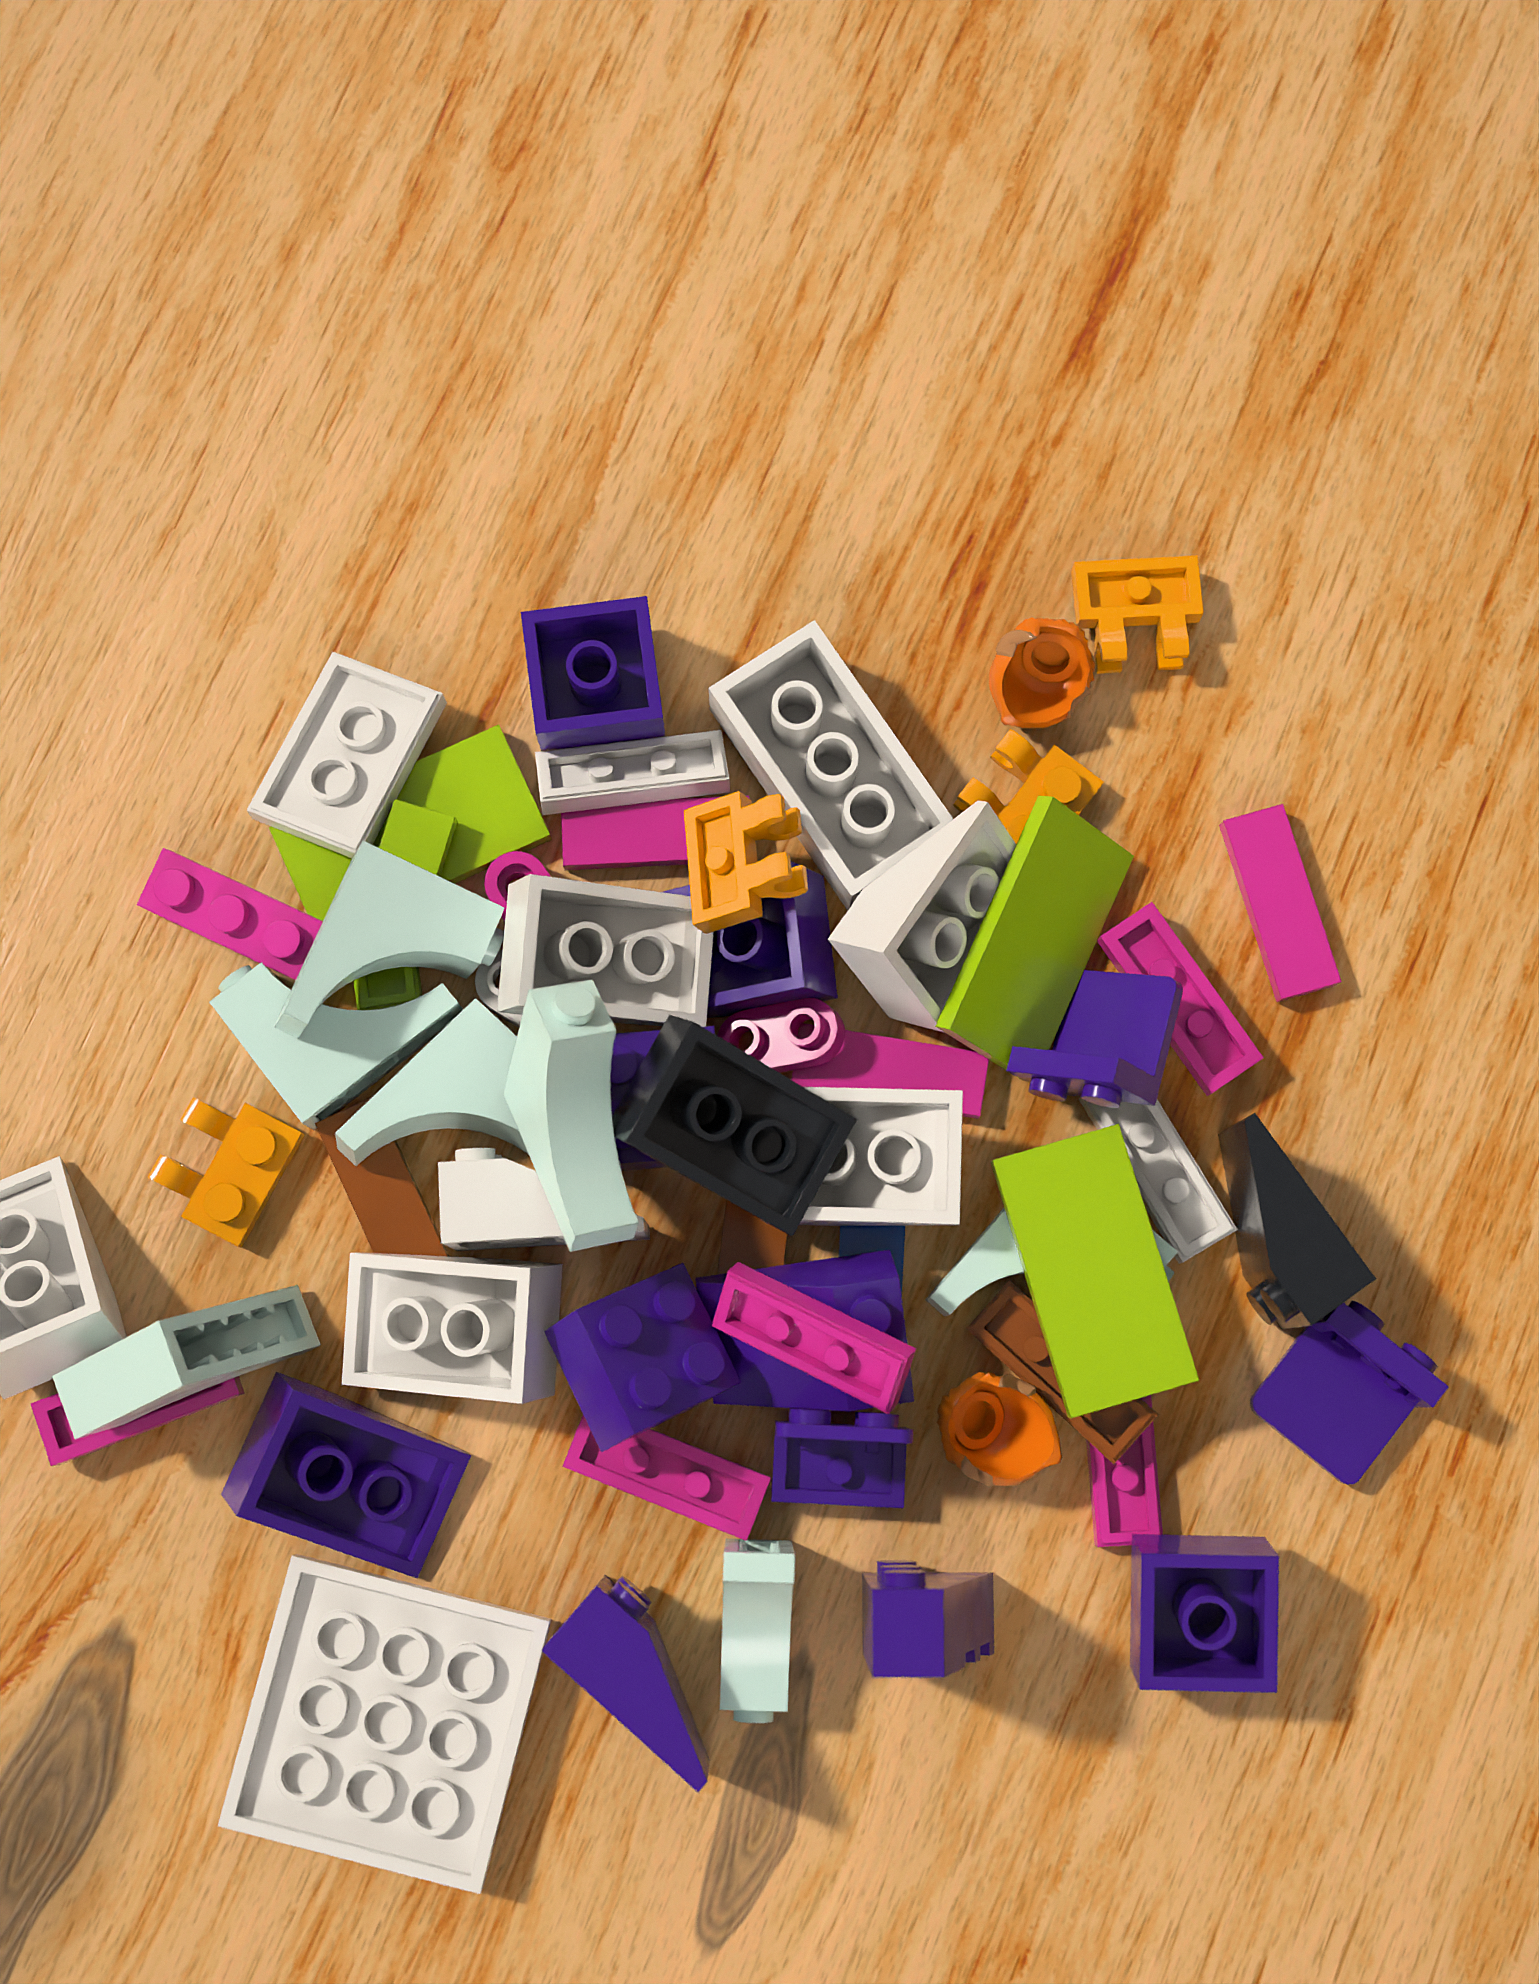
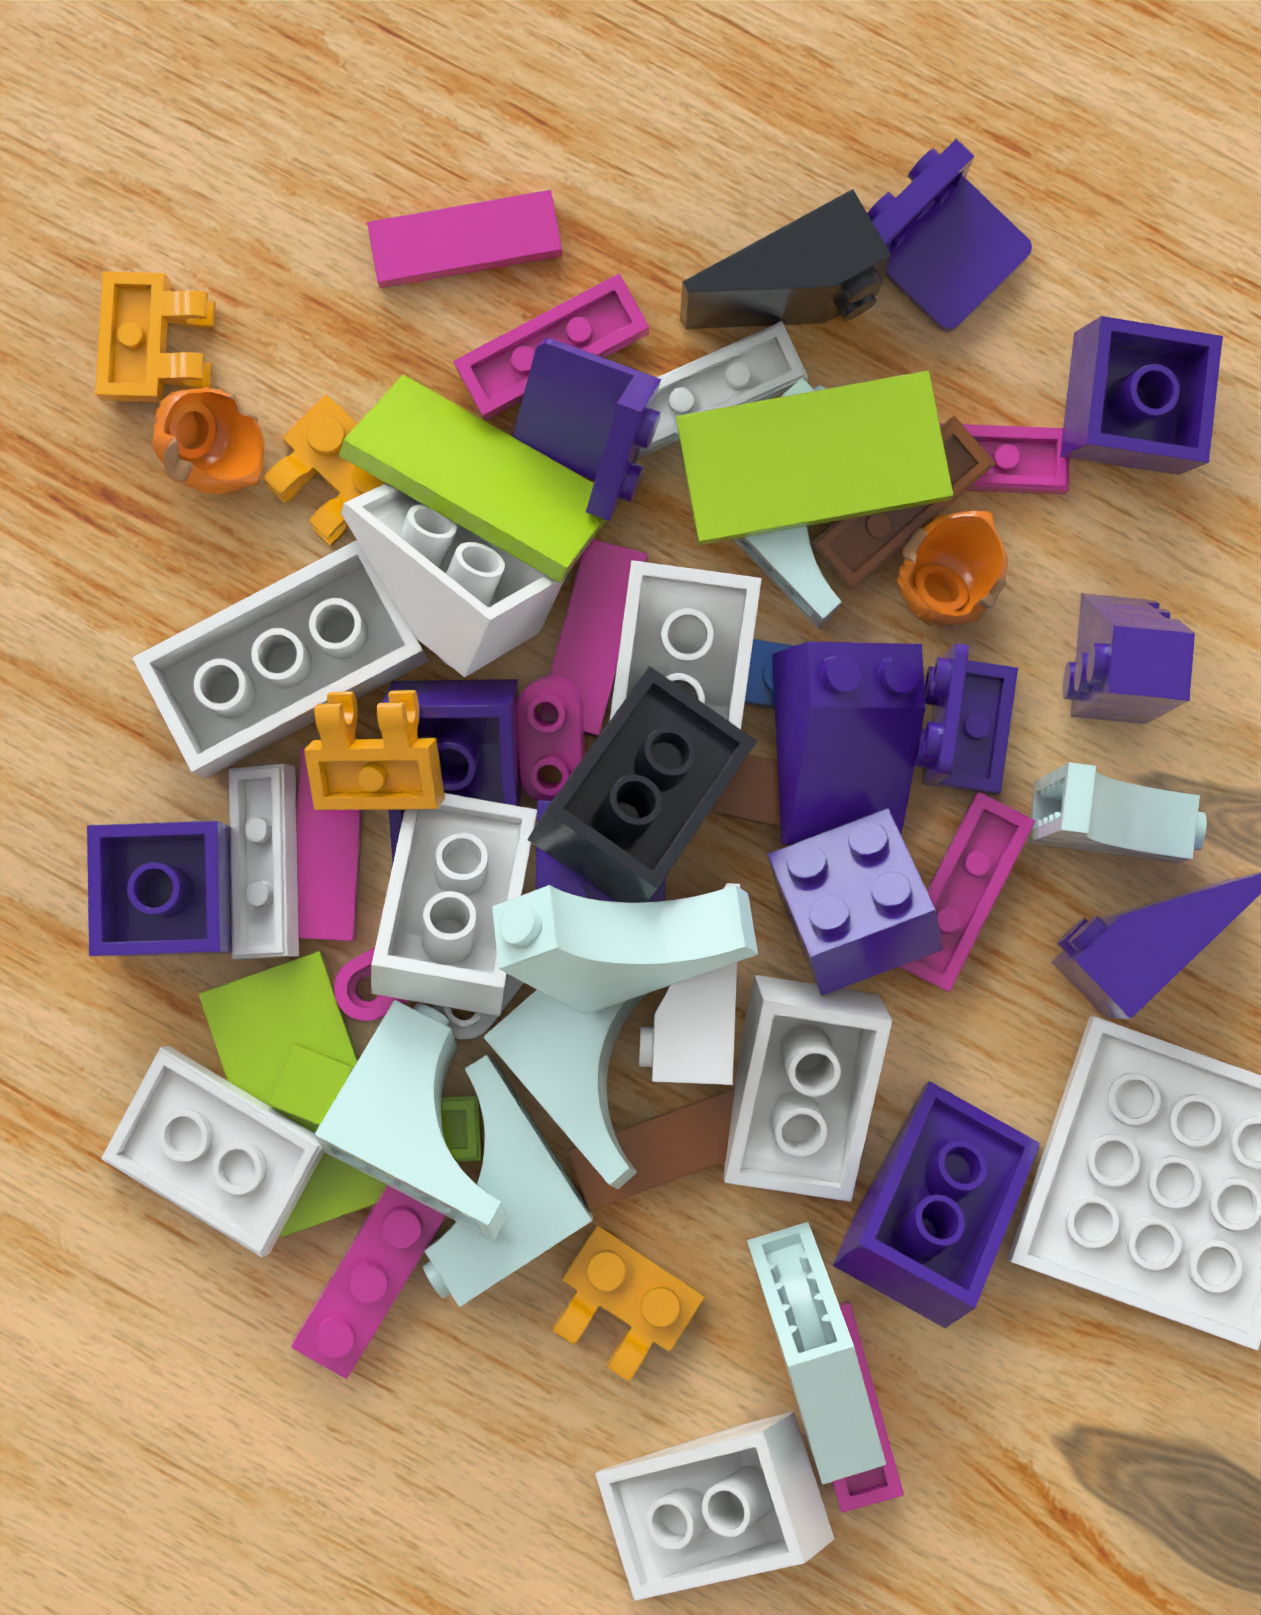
camera: 80 degrees left, 5 degrees up
dark pink tile [712,1262,916,1414] -> none

